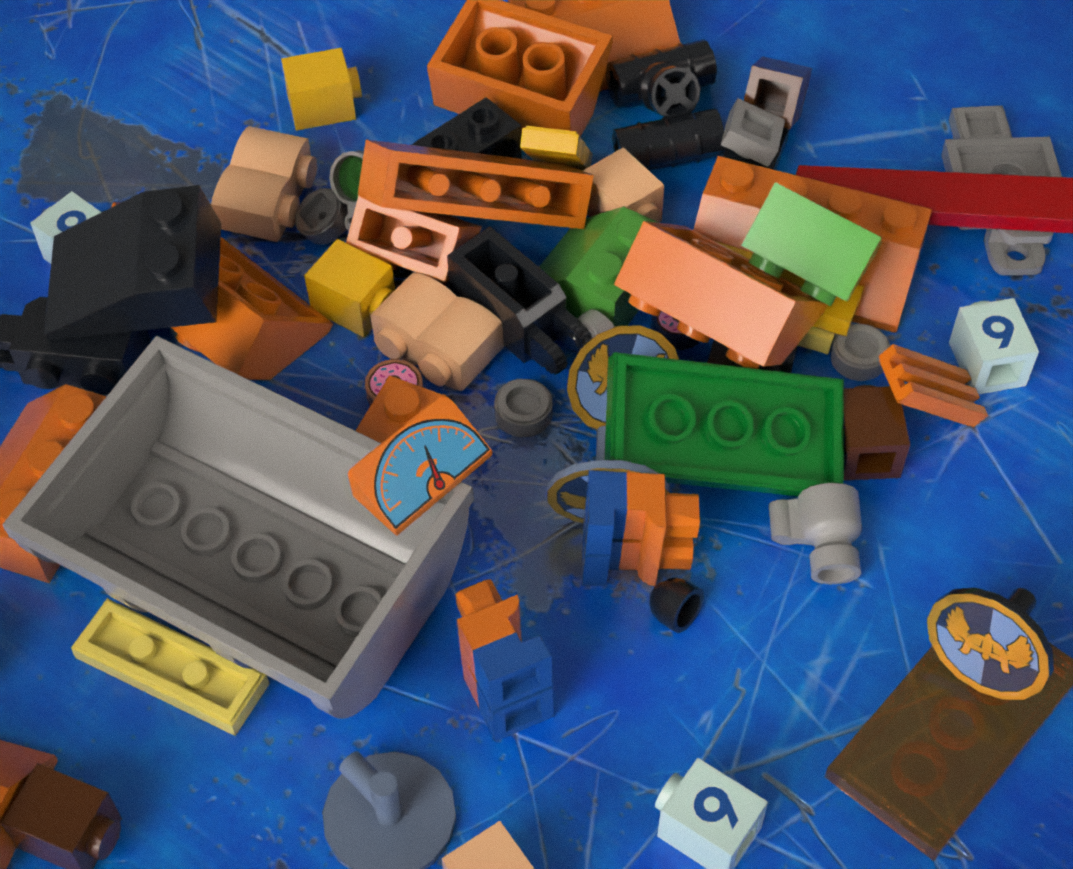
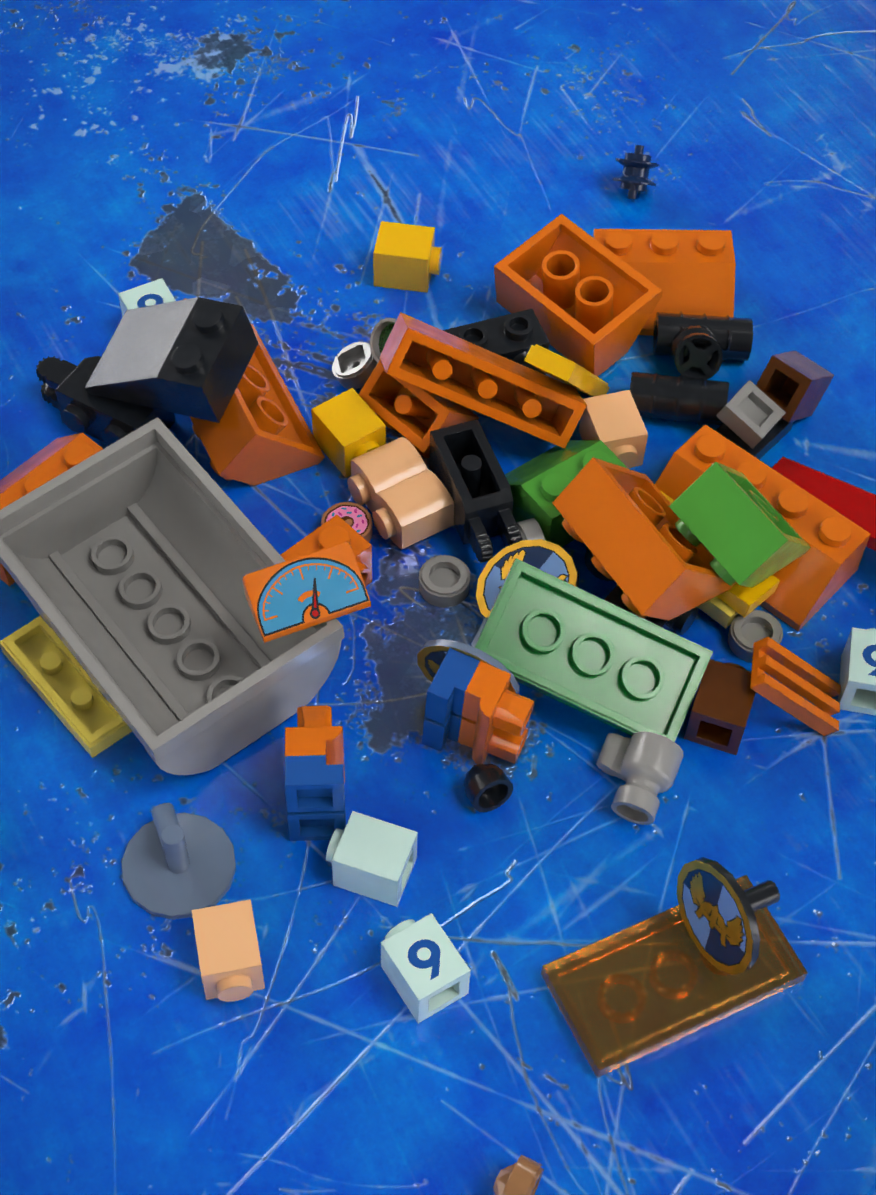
camera: 20 degrees right, 0 degrees up
light nougat brick [211,126,317,242] -> none
none -> light aqua brick [326,811,418,907]

